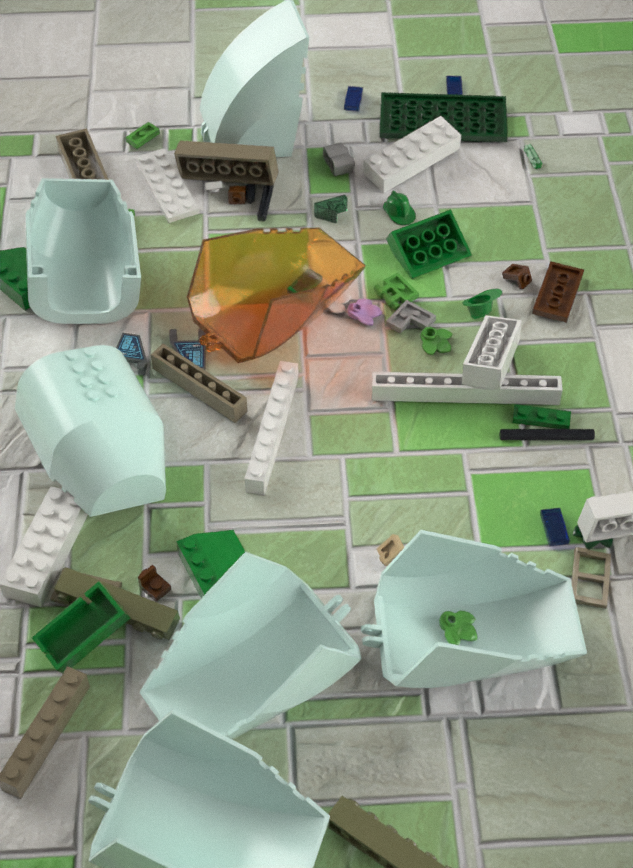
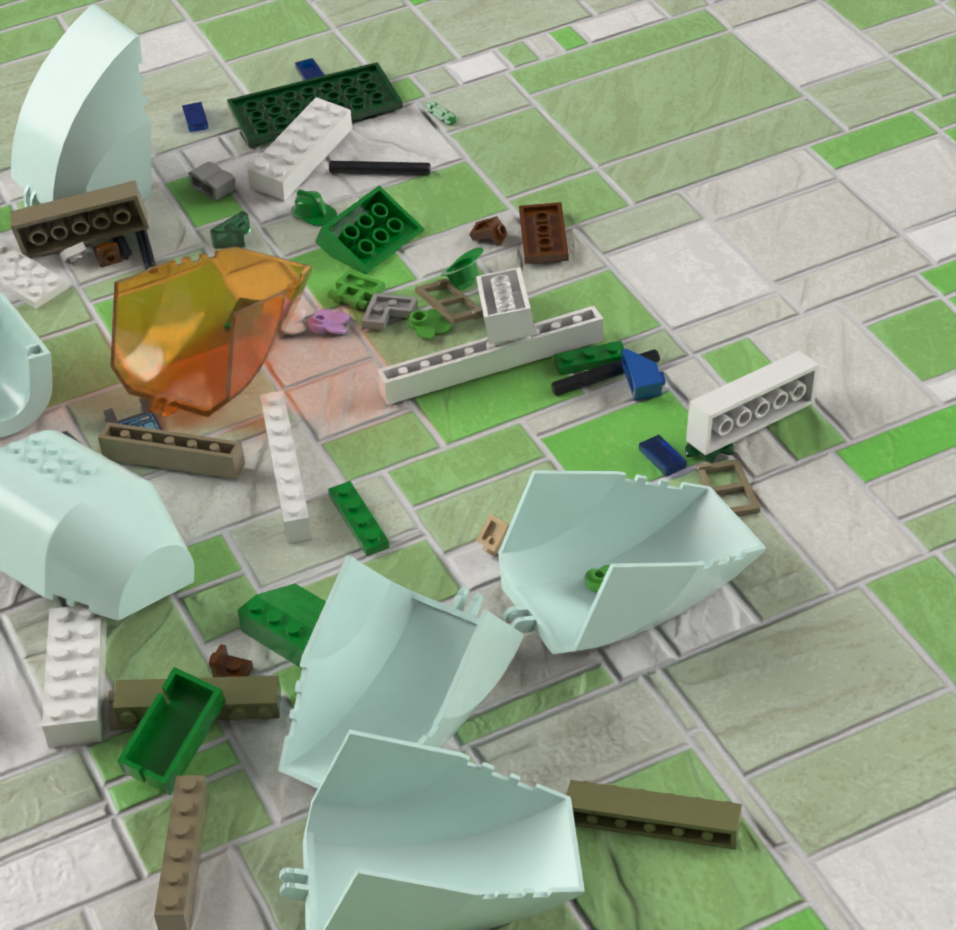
camera: 20 degrees left, 10 degrees down
none -> green plate [328,481,390,556]
none -> black axle [329,160,431,175]
none -> dark tan window [415,278,484,324]
none -> blue slope [621,349,666,401]

